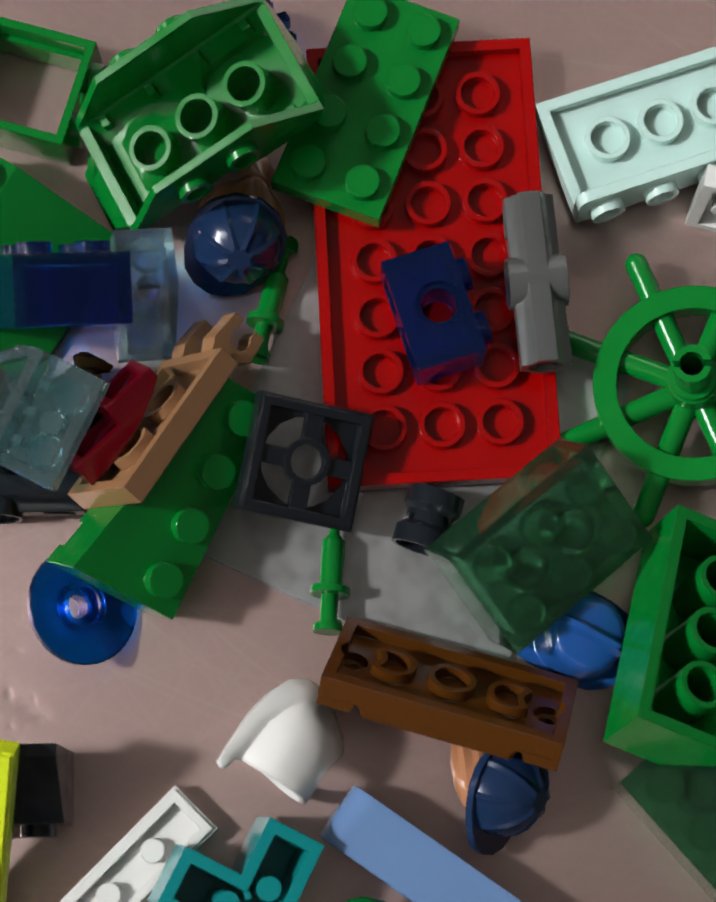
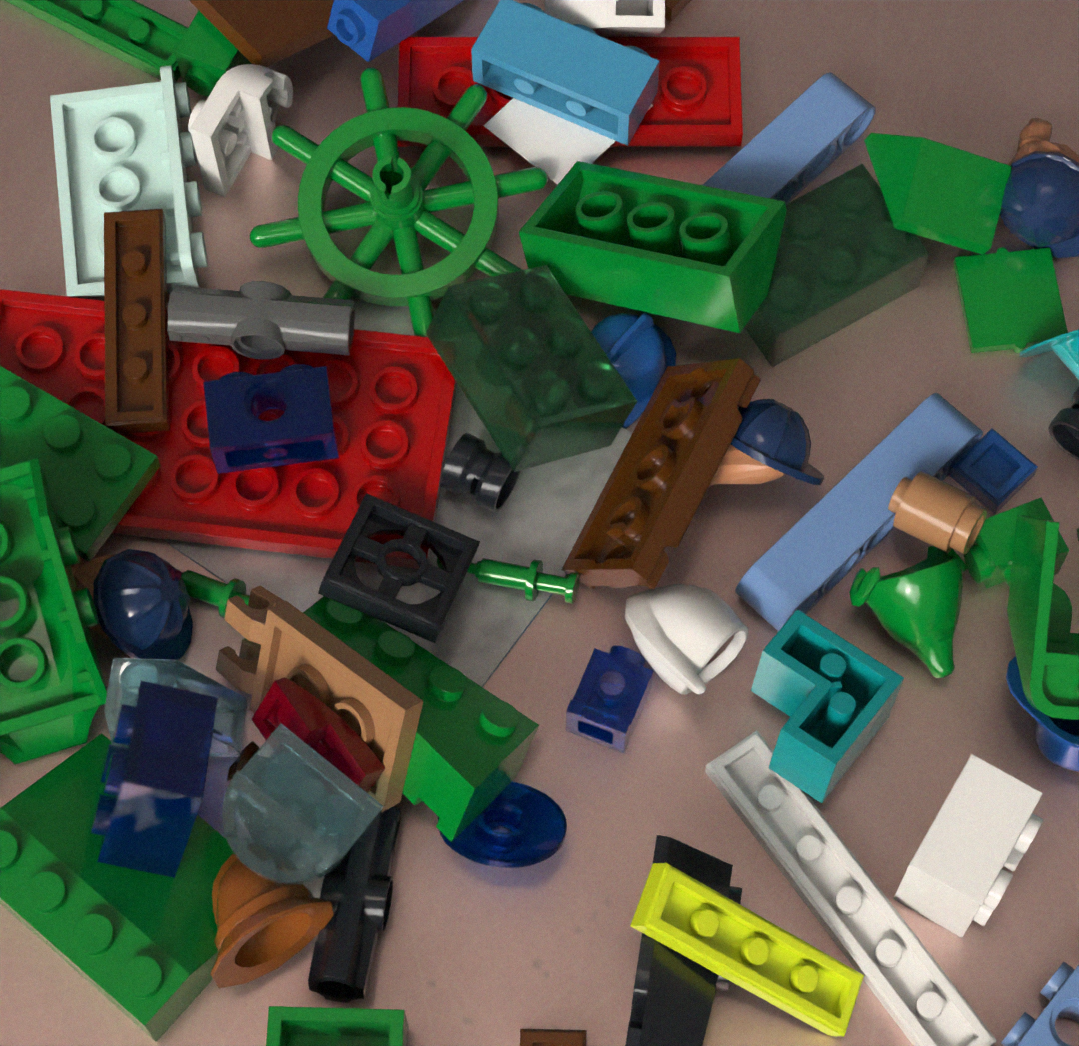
camera: 80 degrees left, 10 degrees down
none -> reddish brown tile [104,209,170,434]
none -> clear blue brick [566,645,653,753]

